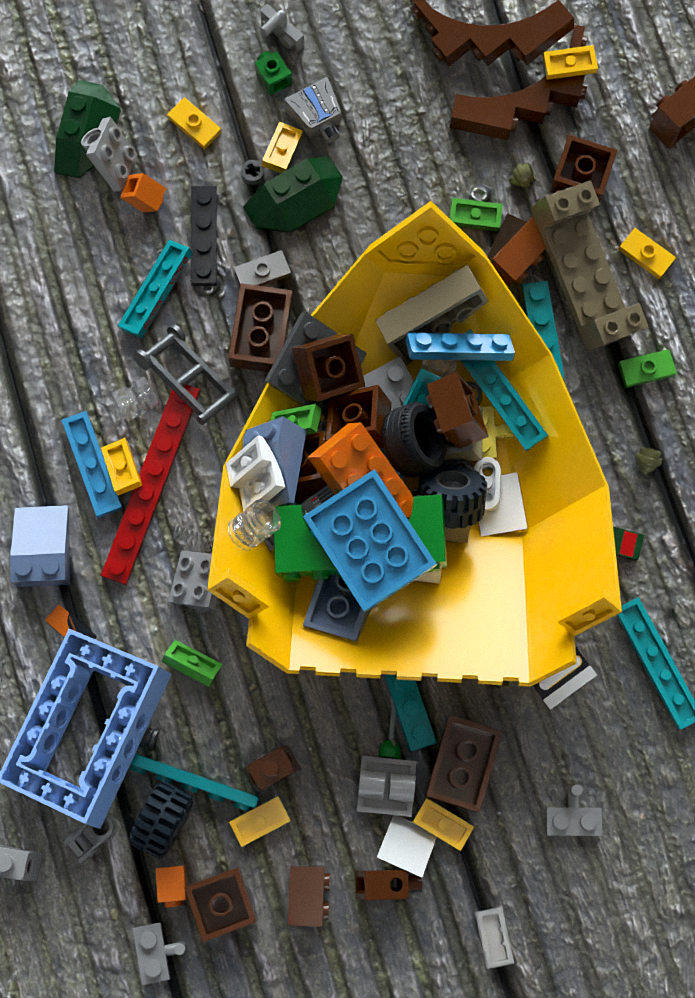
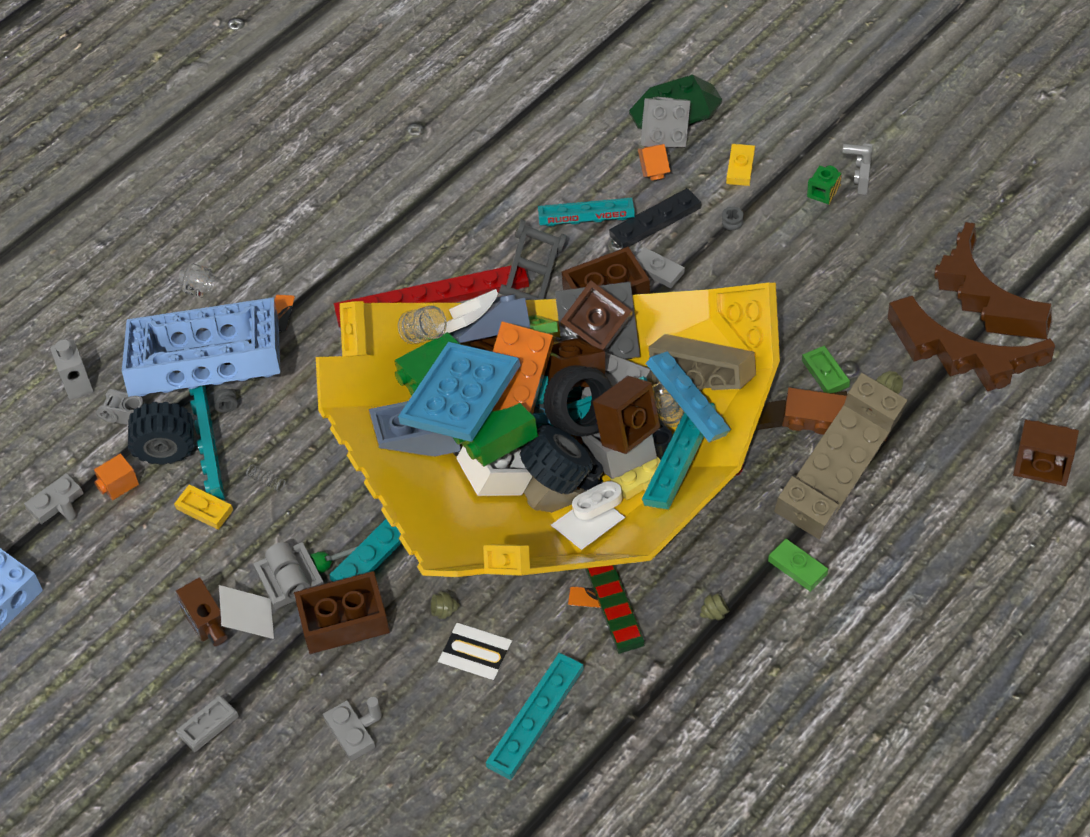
camera: 65 degrees right, 25 degrees down
slope [10,505,70,587] -> none
dark azure plate [62,411,123,518] -> none
yellow plate [101,438,143,496] -> none
clear wheel [111,375,160,423] -> none
bright green plate [162,640,223,687] -> none
reddish brown brick [184,867,258,942] -> none
dark green wedge [243,157,343,233] -> none
reddish brown torso [243,745,301,795] -> none
yellow plate [261,122,303,174] -> none
light grey torso [285,77,341,143] -> none
reddish brown brick [288,865,330,927] -> none
yellow plate [413,798,474,851] -> none
teal plate [521,281,565,381] -> none
yellow plate [542,45,598,80] -> none
reddish brown brick [549,134,617,202] -> none
yellow plate [618,228,676,280] -> none

